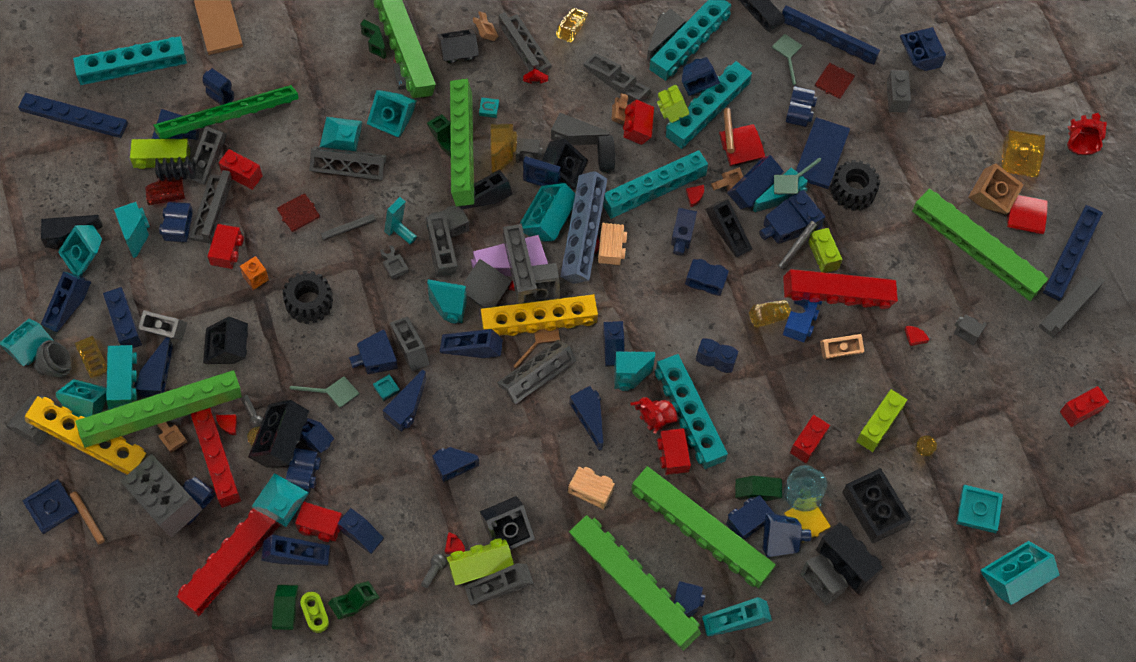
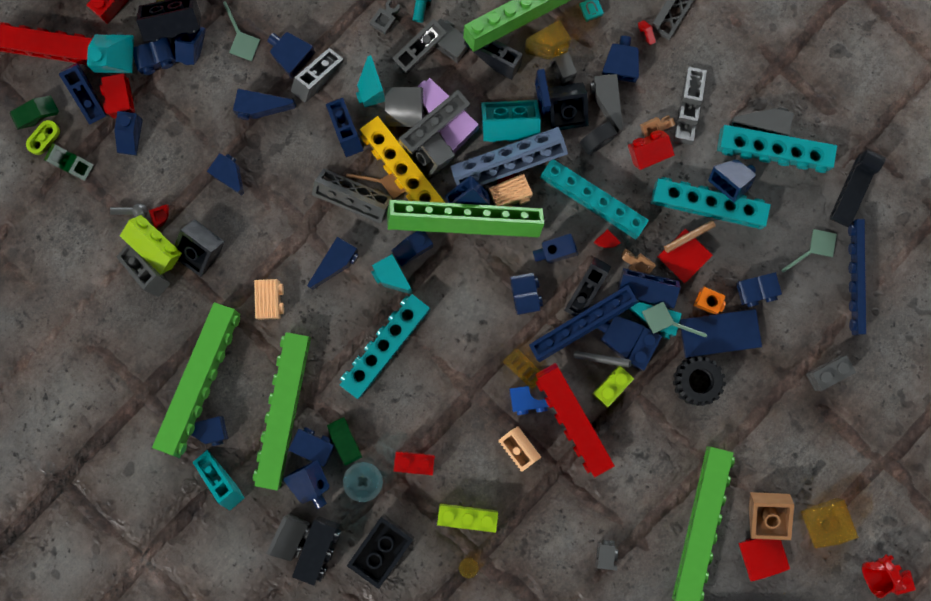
camera: 65 degrees right, 20 degrees up
teal tile [373,374,400,401] -> none
clear yellow slope [556,7,588,42] -> none
red hair [630,397,678,434] -> none
lime brick [657,85,689,123] -> none
red brick [657,428,691,475] -> none
dark blue brick [696,338,739,373] -> none
yellow piece [784,498,831,543] -> none
clear red piece [814,62,855,99] -> none
dark blue slope [900,27,946,71] -> none
red tile [904,326,929,346] -> none
none -> bright green brick [387,200,544,237]
none -> dark blue torso [445,175,490,205]
none -> dark blue plate [529,285,639,362]
none -> dark blue torso [601,36,639,83]
none -> orange brick [693,287,726,315]

